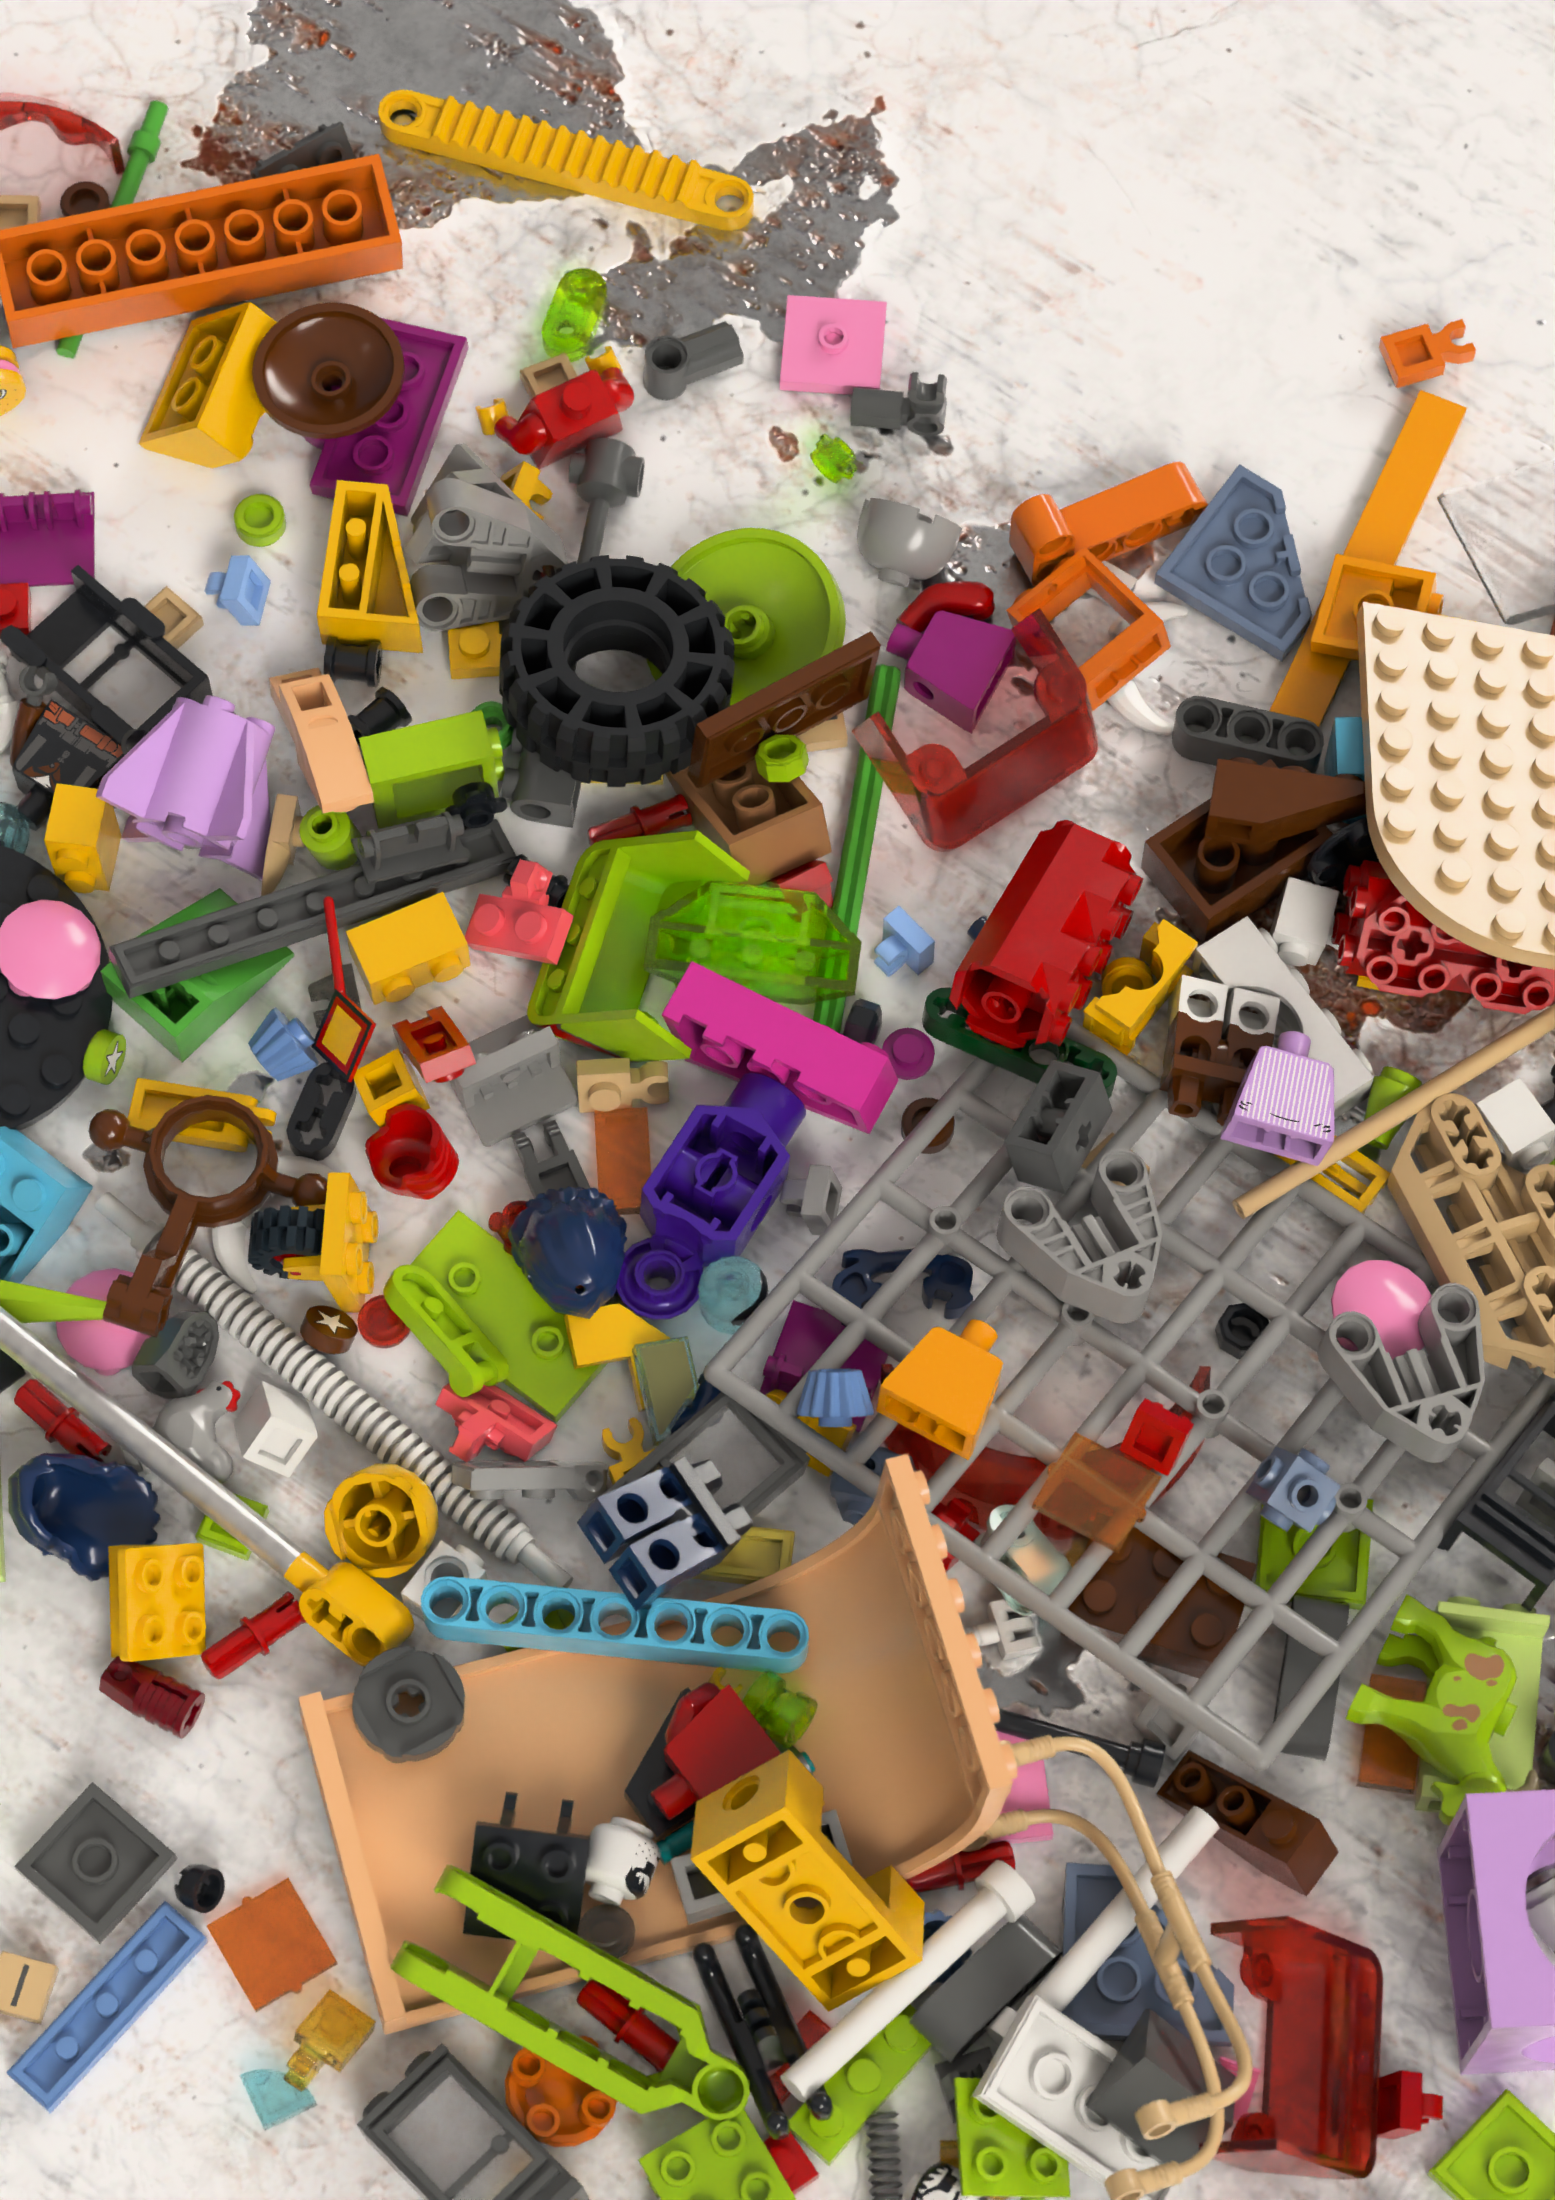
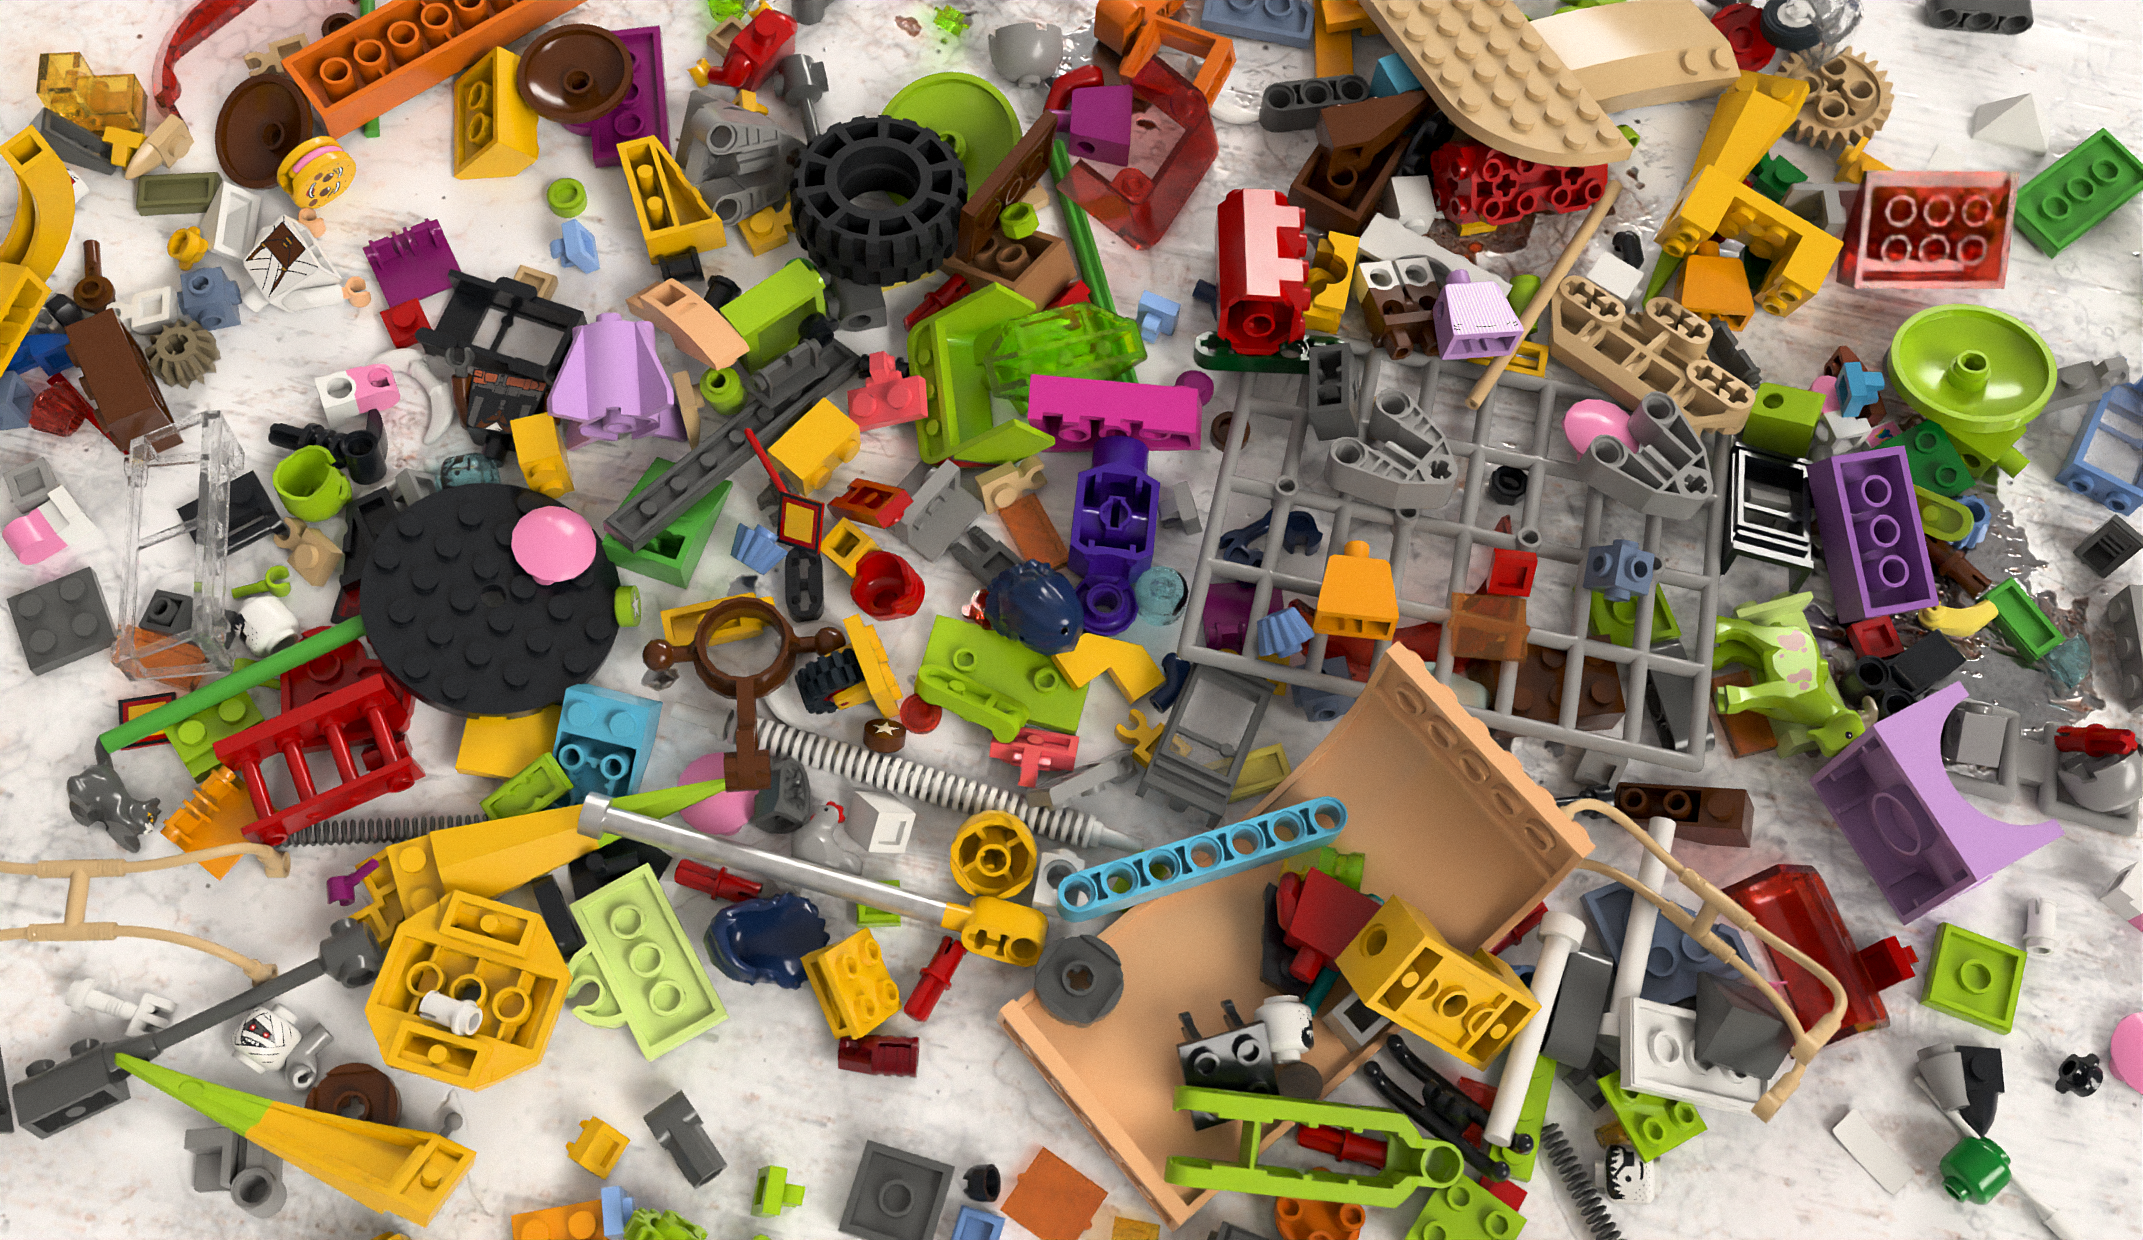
camera: 30 degrees left, 0 degrees up
dark blue hips [577,1456,753,1612] -> none
olive tile [632,1336,699,1446] -> none
black tile [842,998,882,1044] -> none

